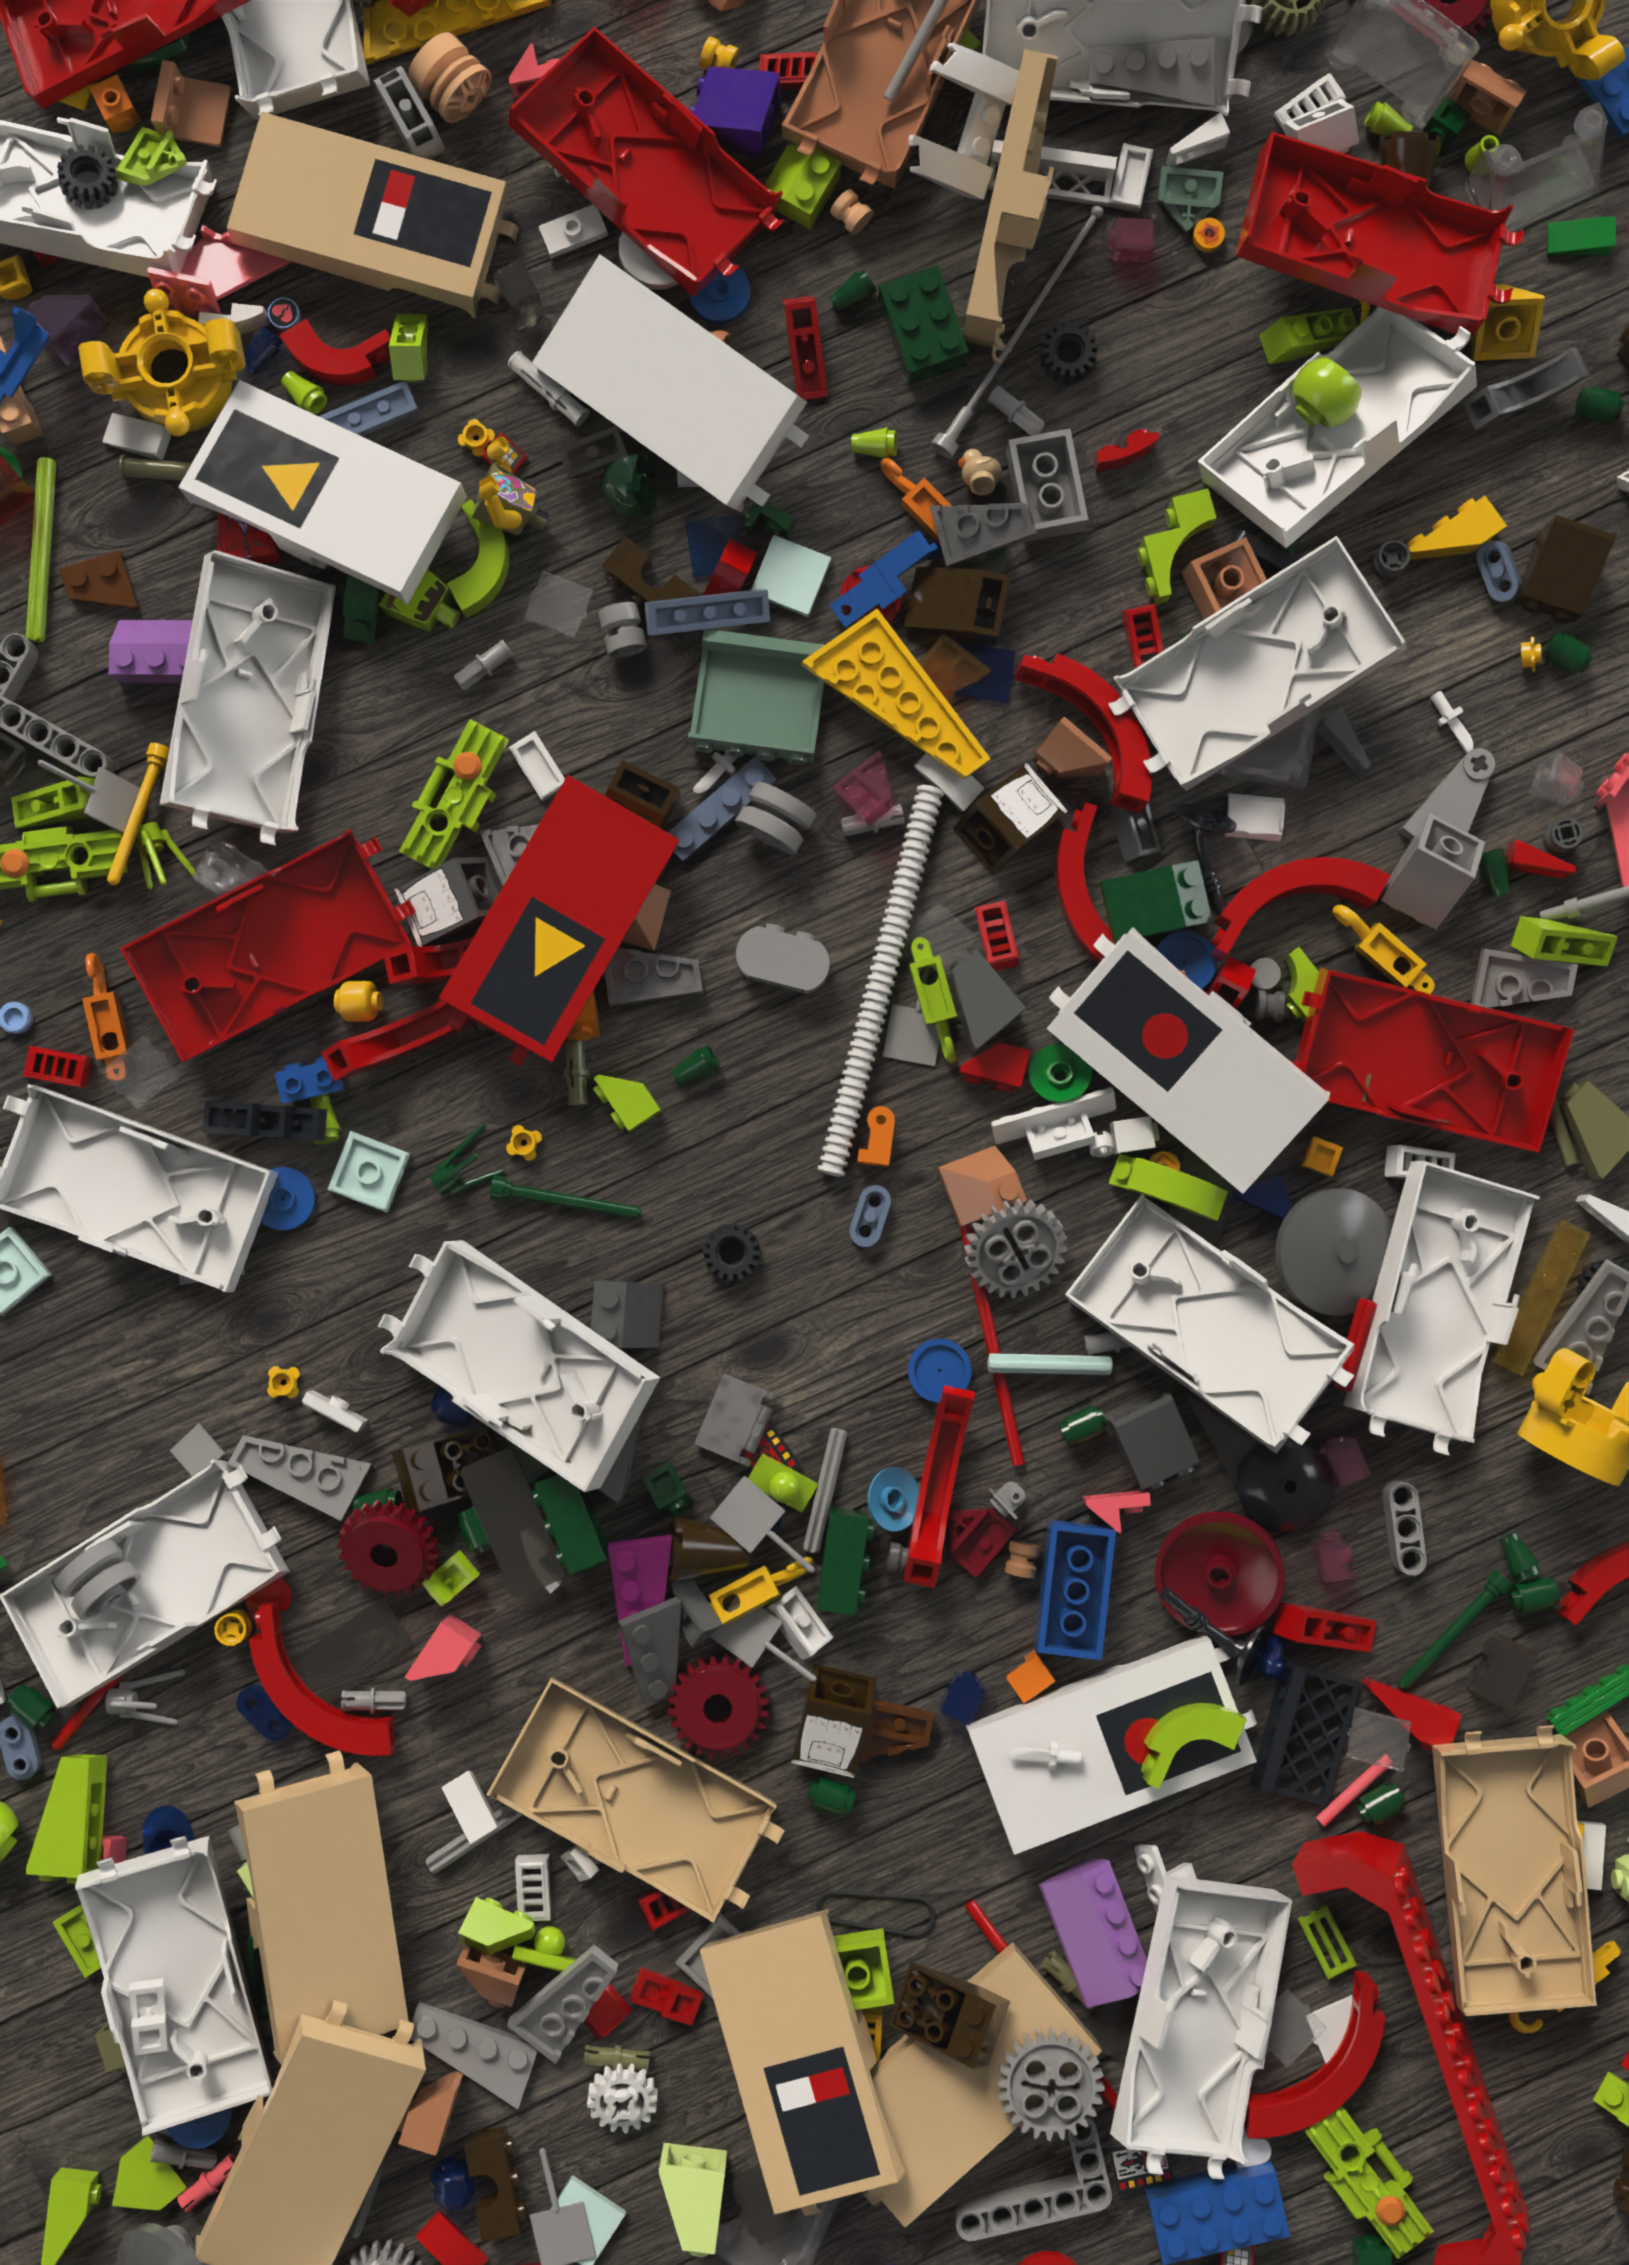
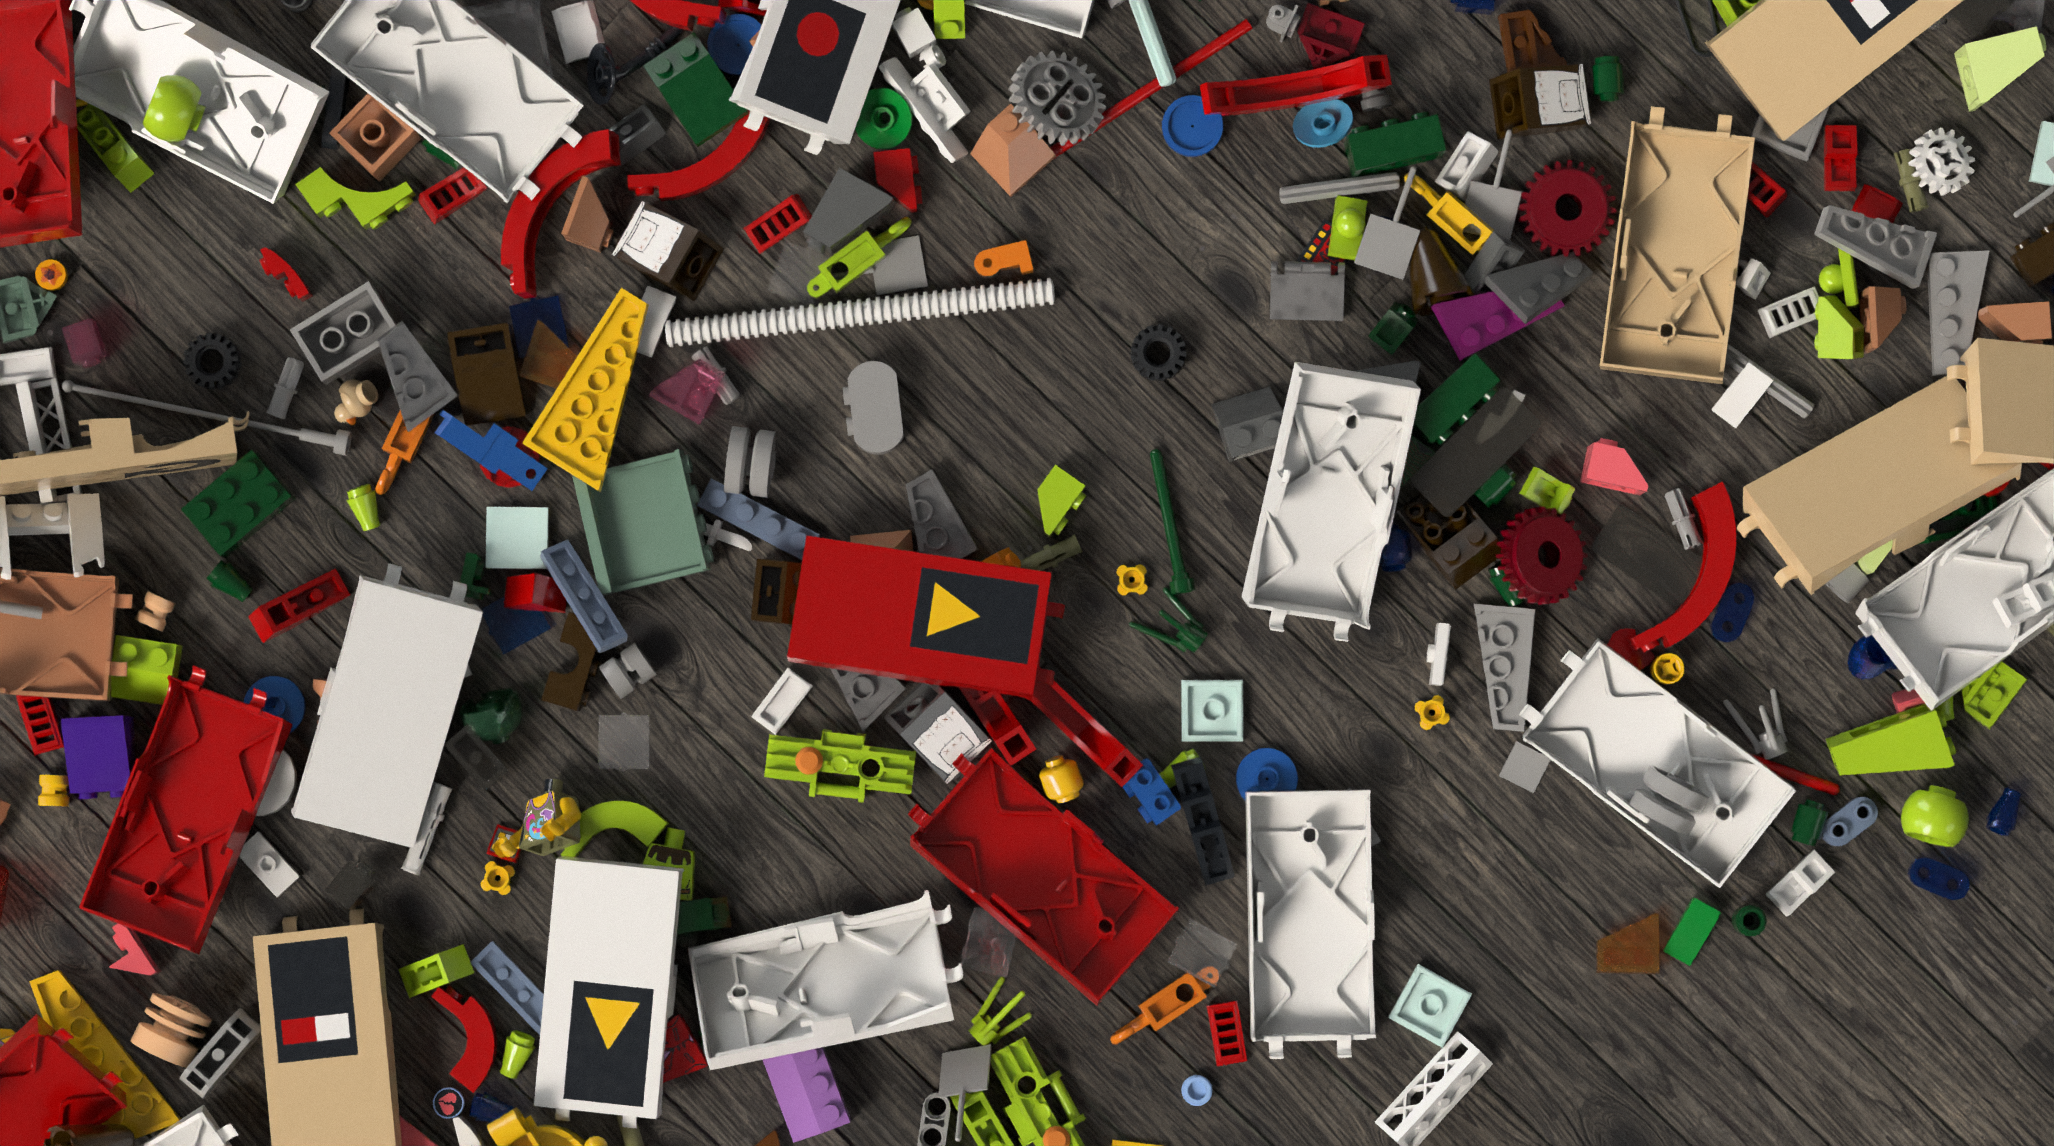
camera: 115 degrees left, 0 degrees up
yellow piece [107,743,170,885] -> none
light grey axle [454,639,514,690] -> none
dark green cone [671,1045,720,1086] -> none
sand blue plate [849,1185,891,1247] -> none

